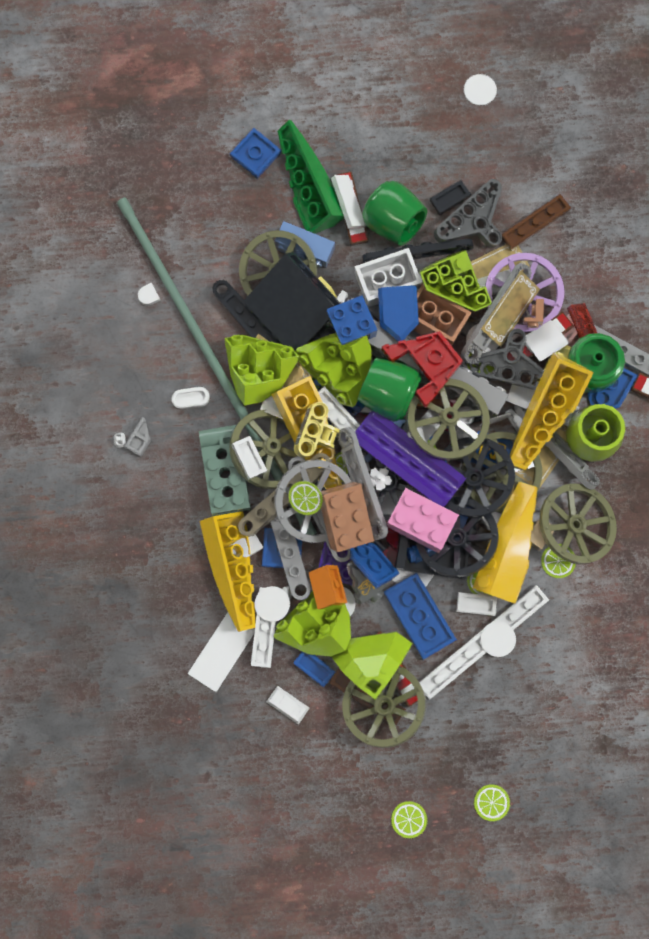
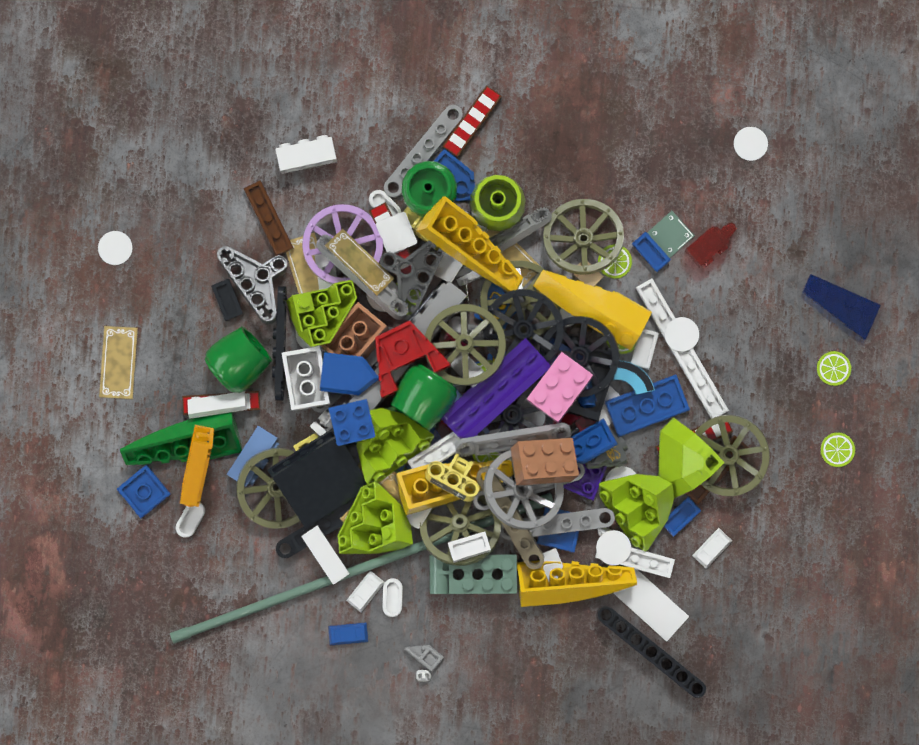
camera: 80 degrees left, 5 degrees up
white tile [138,283,160,306] -> none
lime sticker [288,481,323,515] -> none
orange panel [309,565,347,609] -> none
white plant [370,468,392,491] -> none
nougat bracket [523,299,544,328] -> none
clear red plate [567,303,597,338] -> none
none -> pearl gold sticker [99,326,138,399]
none -> white tile [176,503,205,537]
none -> light orange door [180,425,214,507]
none -> white brick [276,135,337,174]
none -> white tile [301,525,350,585]
none -> blue tile [328,622,368,645]
none -> white tile [346,571,385,612]
none -> black beam [596,606,706,698]
none -> tile [609,361,655,395]
none -> blue tile [632,232,671,272]
none -> sand green sticker [647,211,695,258]
none -> clear red hinge [685,222,737,268]
none -> clear blue wing [802,274,881,340]

